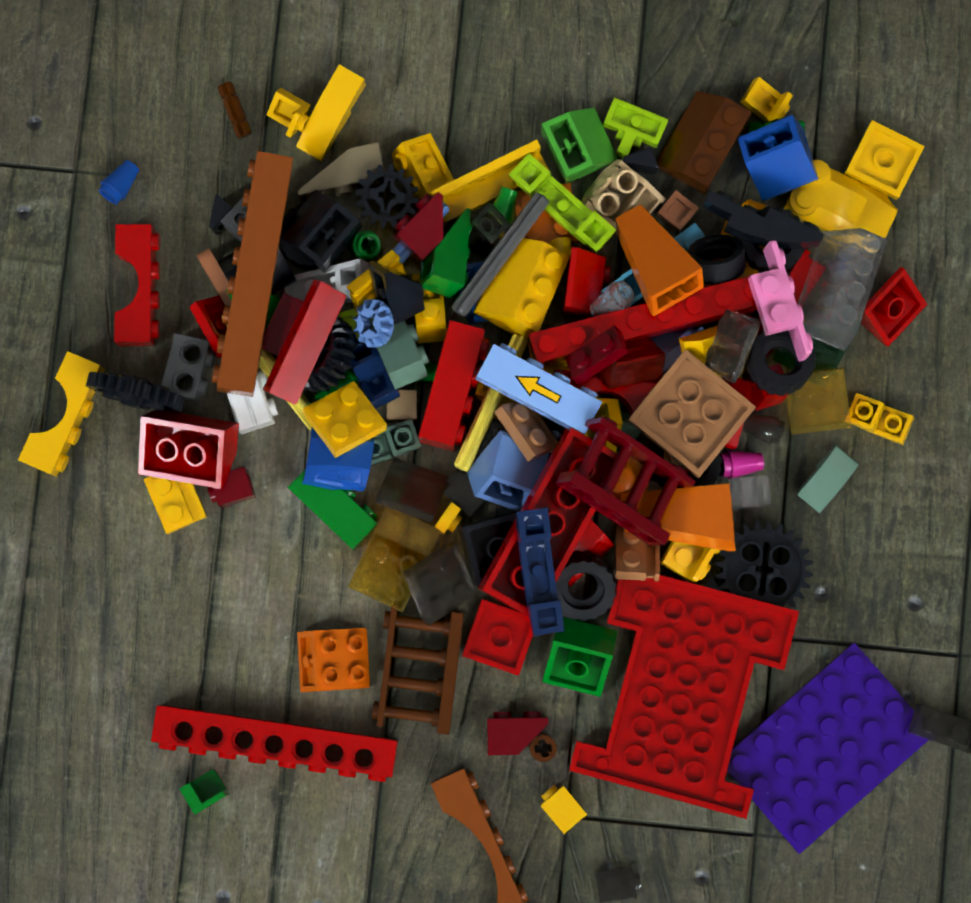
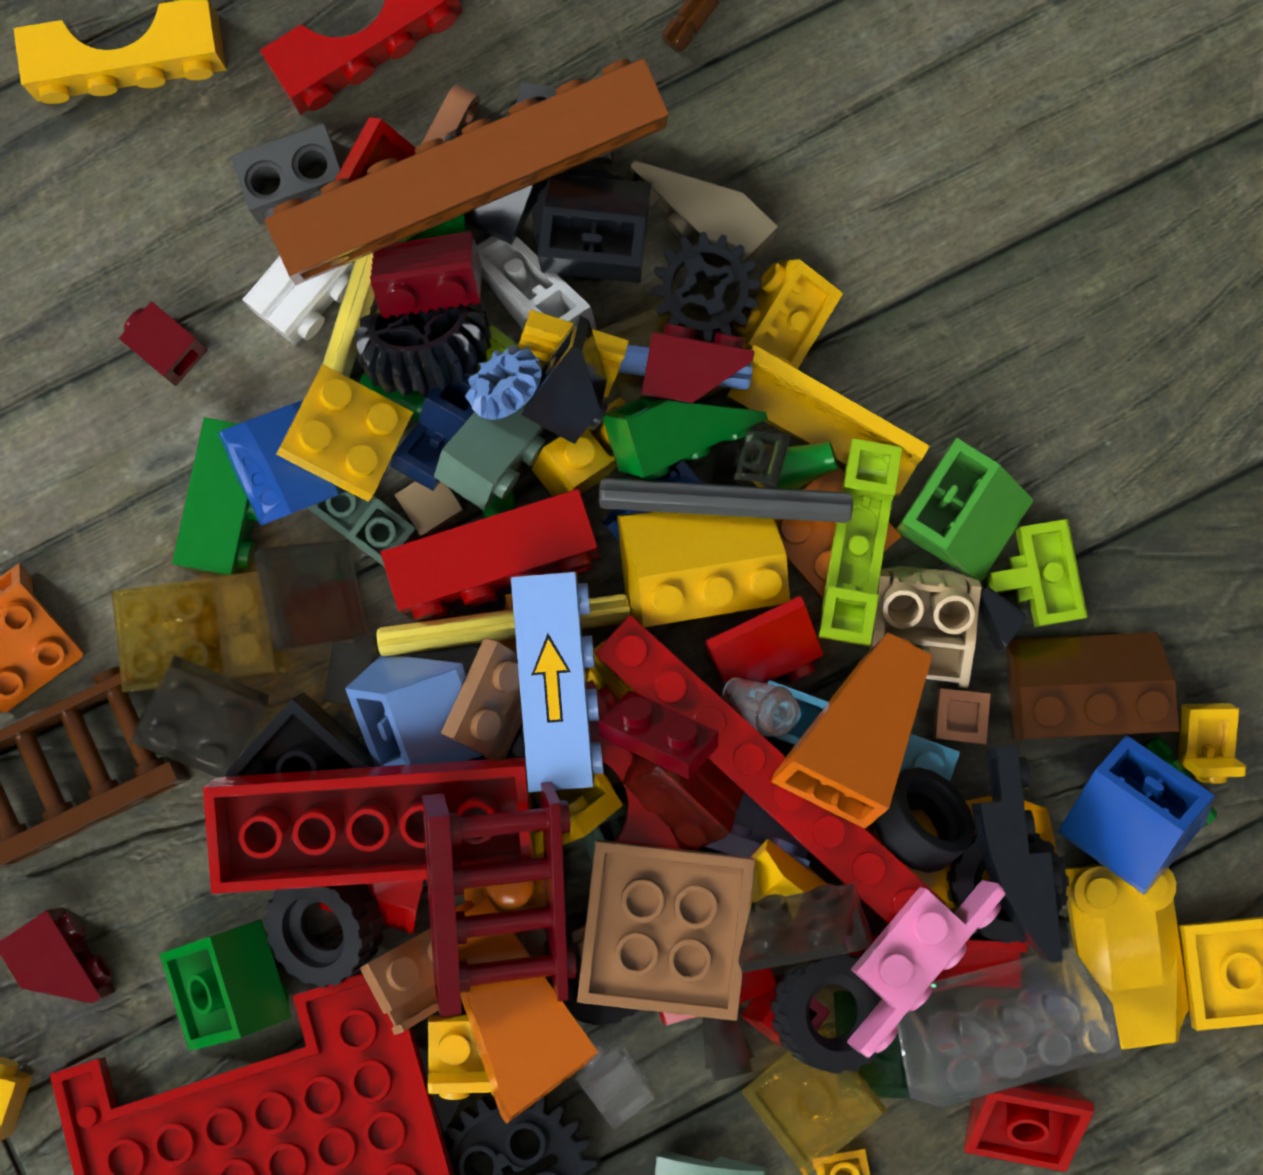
camera: 65 degrees right, 0 degrees up
black gear [85,372,185,412] -> none
red slope [138,410,239,489] -> none
yellow plate [143,476,207,534] -> none
black slope [209,194,232,235] -> none
red panel [263,280,346,404] -> none
yellow bracket [266,87,311,138] -> none
yellow slope [296,64,366,162] -> none
green cone [347,230,381,260] -> none
yellow plate [434,502,462,535] -> none
red plate [462,599,533,676] -> none
dark blue slope [516,507,564,636] -> none
reddish brown bush [530,734,557,762] -> none
yellow hinge [548,237,572,259] -> none
dark pink cone [719,450,764,480] -> none

